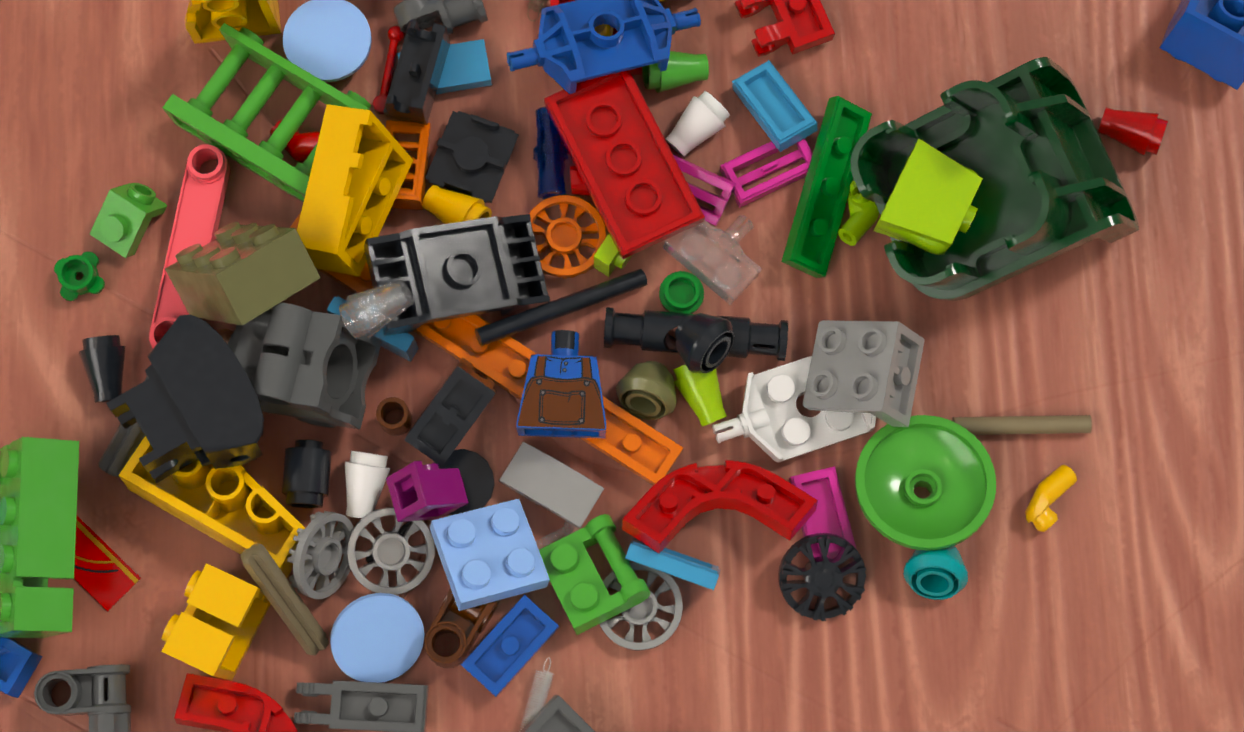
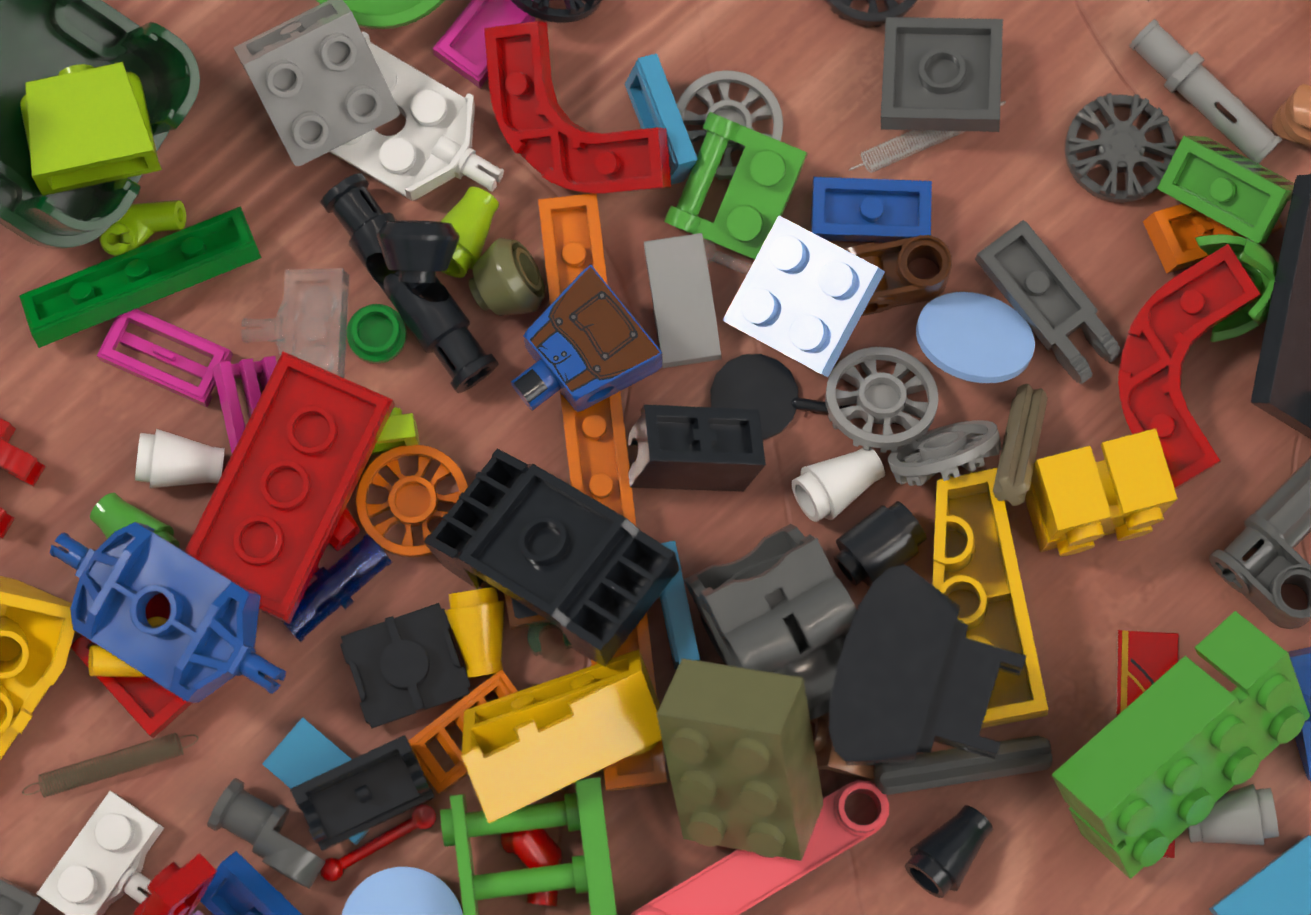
camera: 130 degrees left, 0 degrees up
clear cone [339,279,414,339] -> none
reddish brown hinge [376,397,413,436] -> none
magenta brick [386,461,469,522] -> none
black bar [475,269,647,346] -> none
dark azure tile [732,60,817,152] -> none

